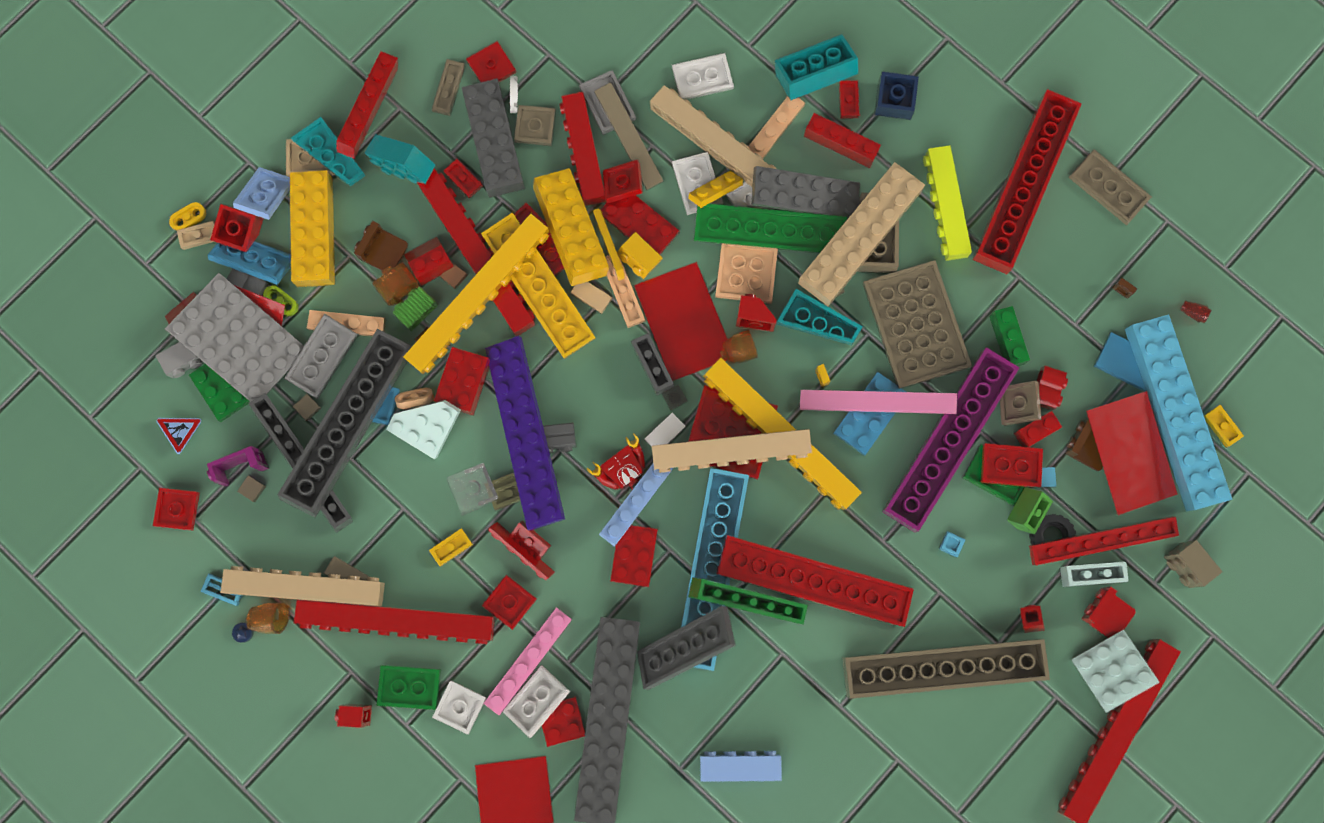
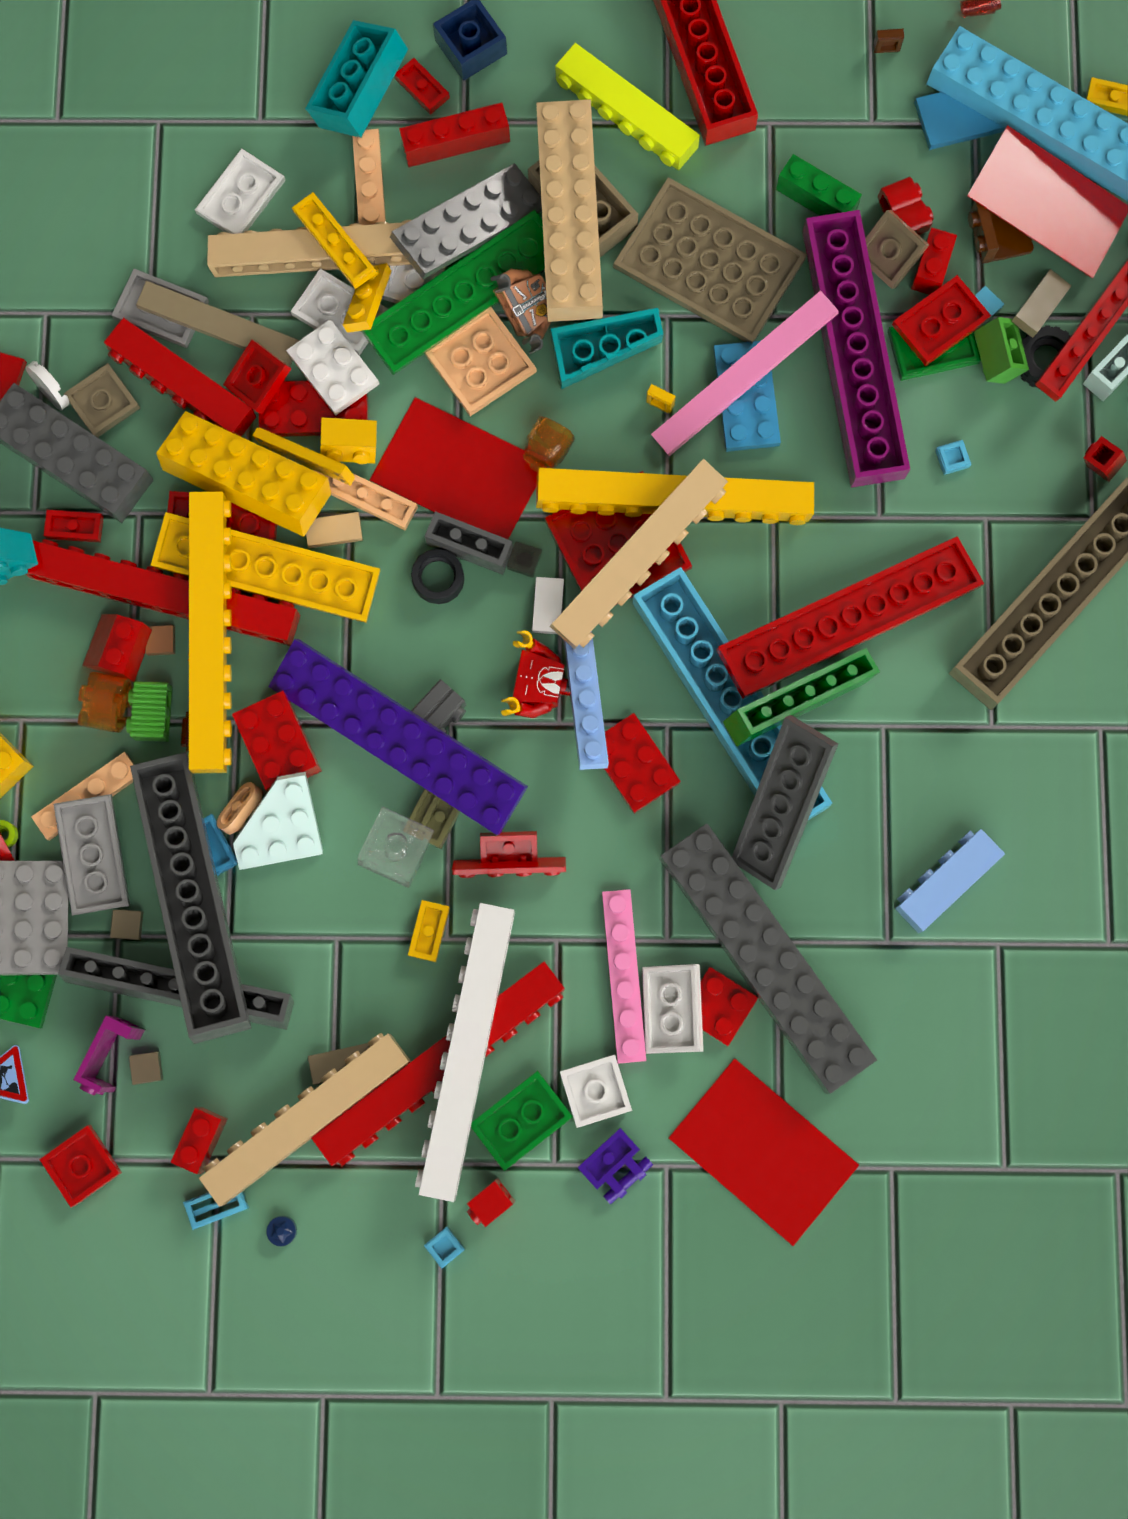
camera: 40 degrees left, 0 degrees up
clear orange helmet [246,603,290,634] -> none
reddish brown bracket [354,220,408,275] -> none
red plate [482,575,537,630] -> none
red slope [736,294,776,332] -> none
none -> red brick [170,1107,228,1174]
none -> white plate [286,319,379,415]
none -> yellow tile [292,192,377,289]
none -> black tyre [411,549,465,604]
none -> white brick [415,903,515,1202]
none -> medium azure tile [424,1226,465,1269]
none -> torso [491,269,551,354]
none -> dark purple plate [577,1128,653,1205]
none -> dark tan tile [1012,269,1072,338]

